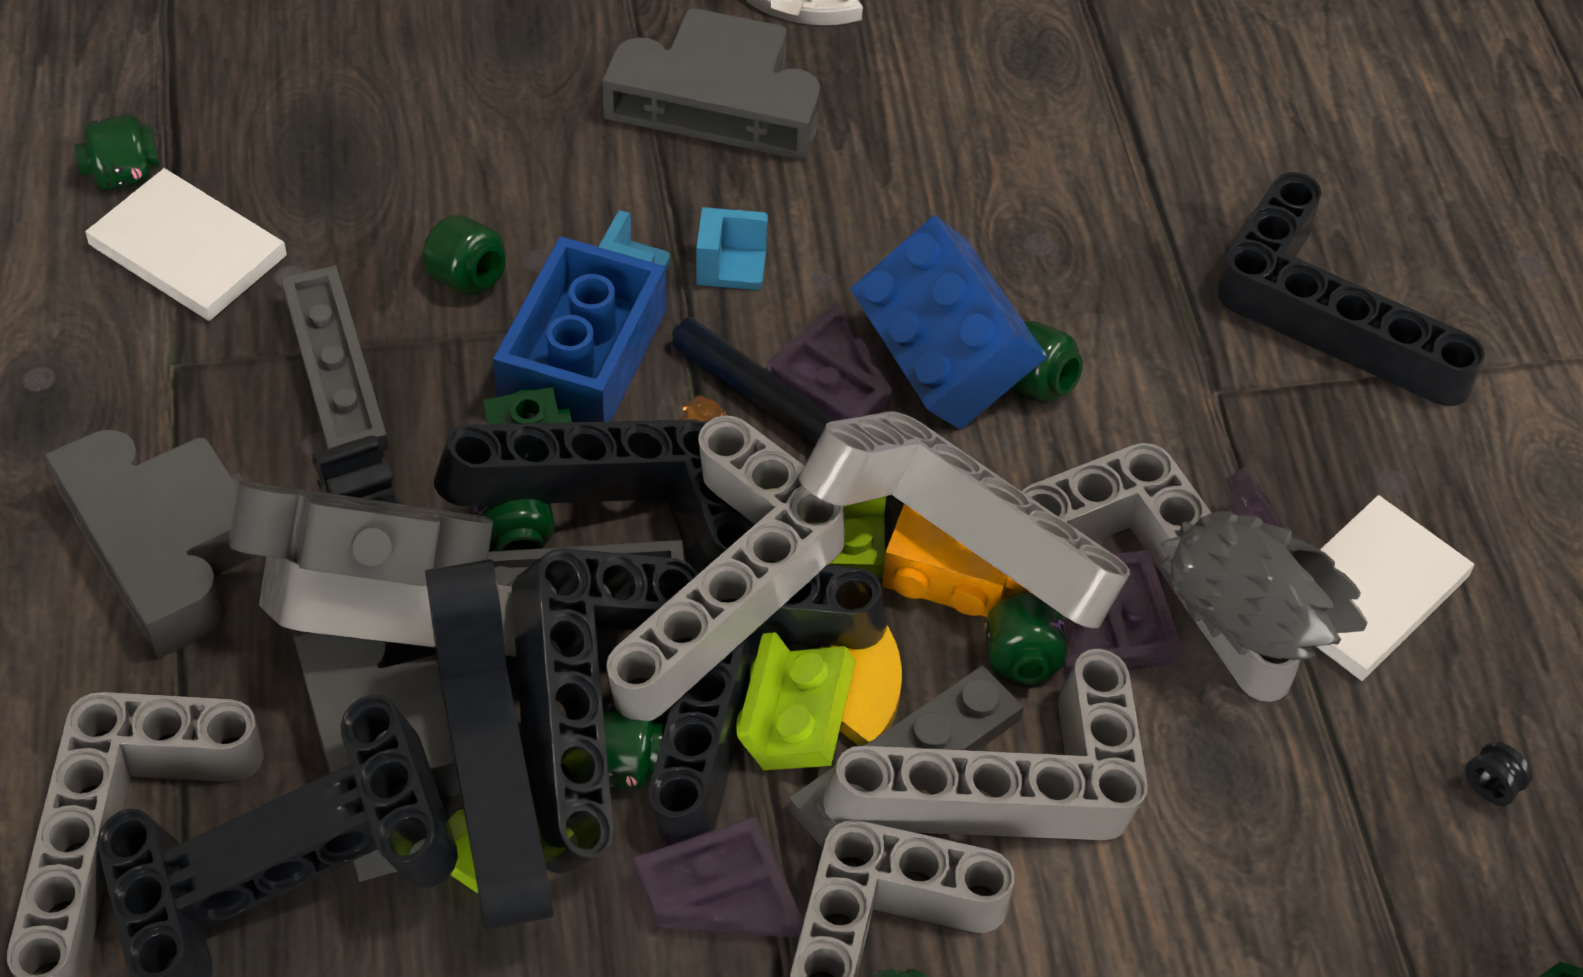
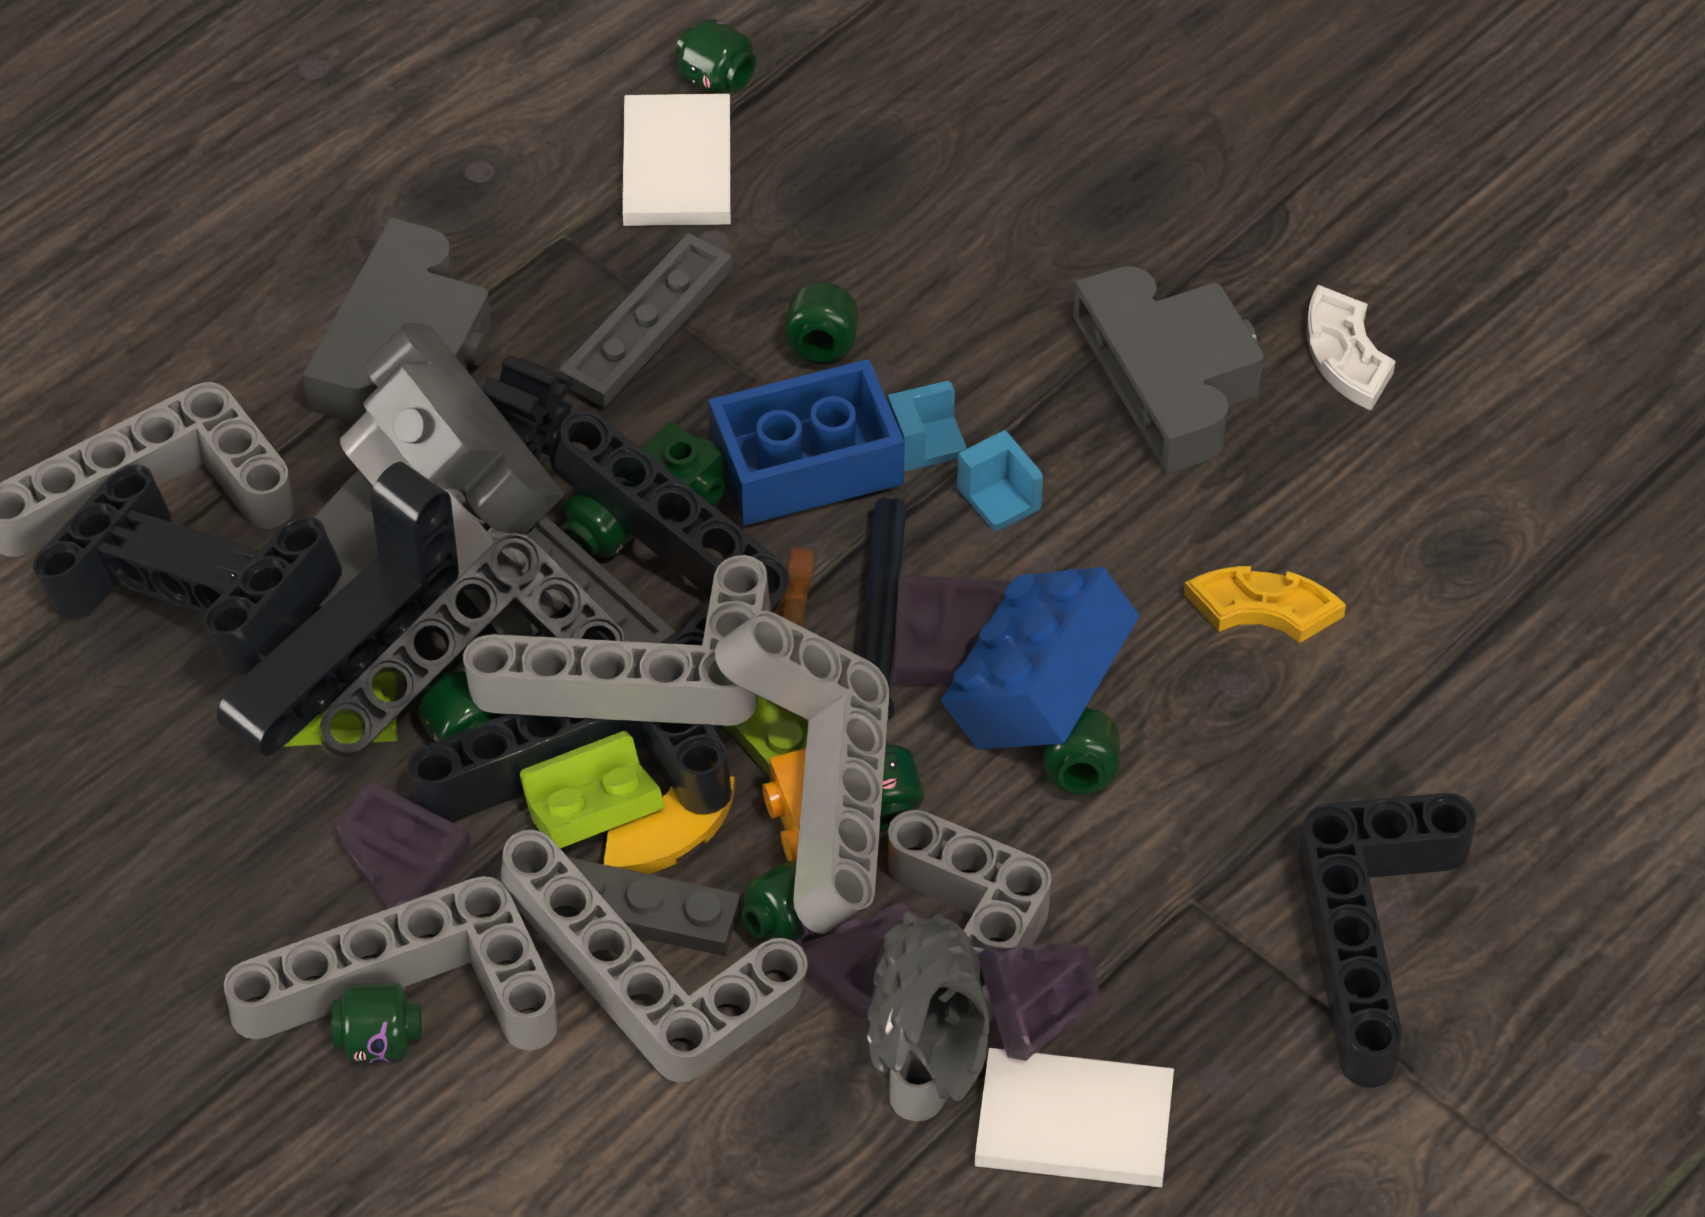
camera: 55 degrees right, 0 degrees up
none -> yellow tile [1184,566,1346,643]

